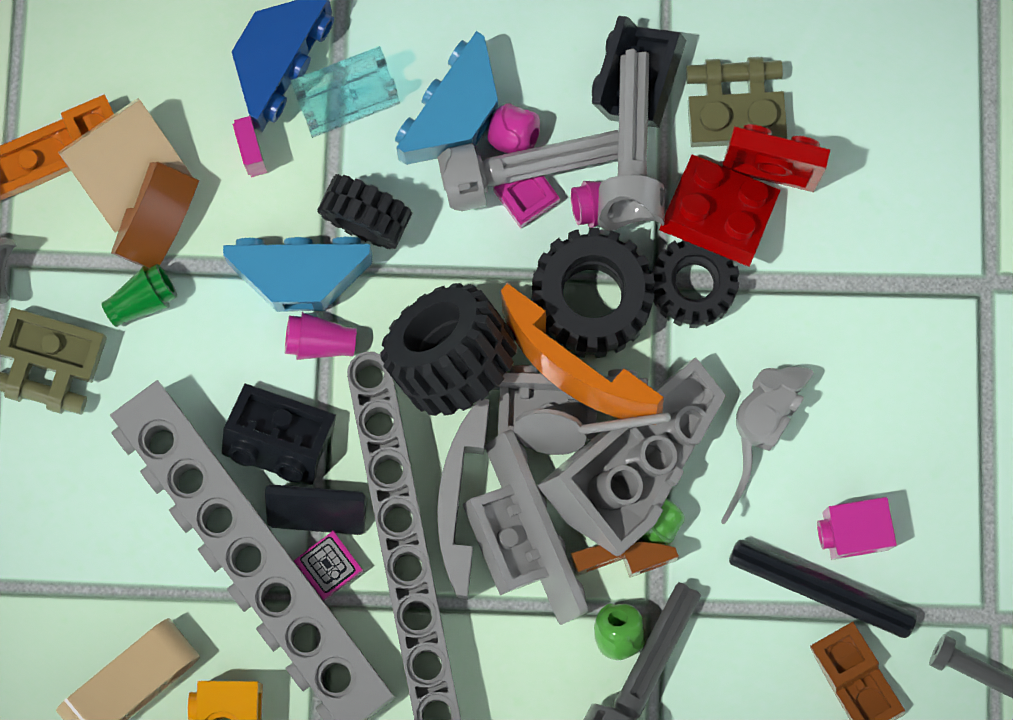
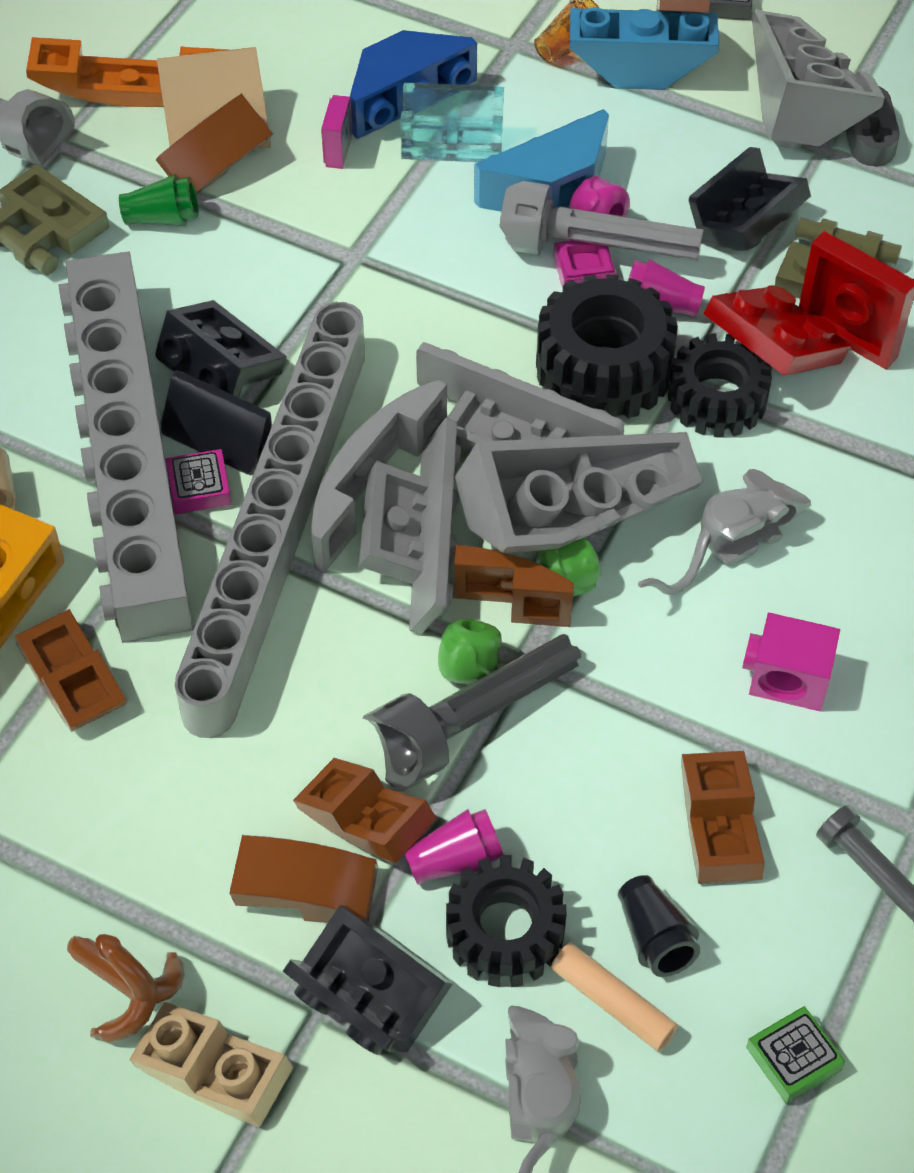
camera: 25 degrees right, 25 degrees down
dark azure slope [223,237,372,312] -> none
dark pink cone [284,312,357,360] -> none
black tyre [317,174,412,249] -> none
black tyre [380,283,517,416] -> none
orange slope [501,283,664,425] -> none
light grey piece [513,409,671,455] -> none
light grey piece [598,49,665,231] -> none
black axle [729,540,917,638] -> none

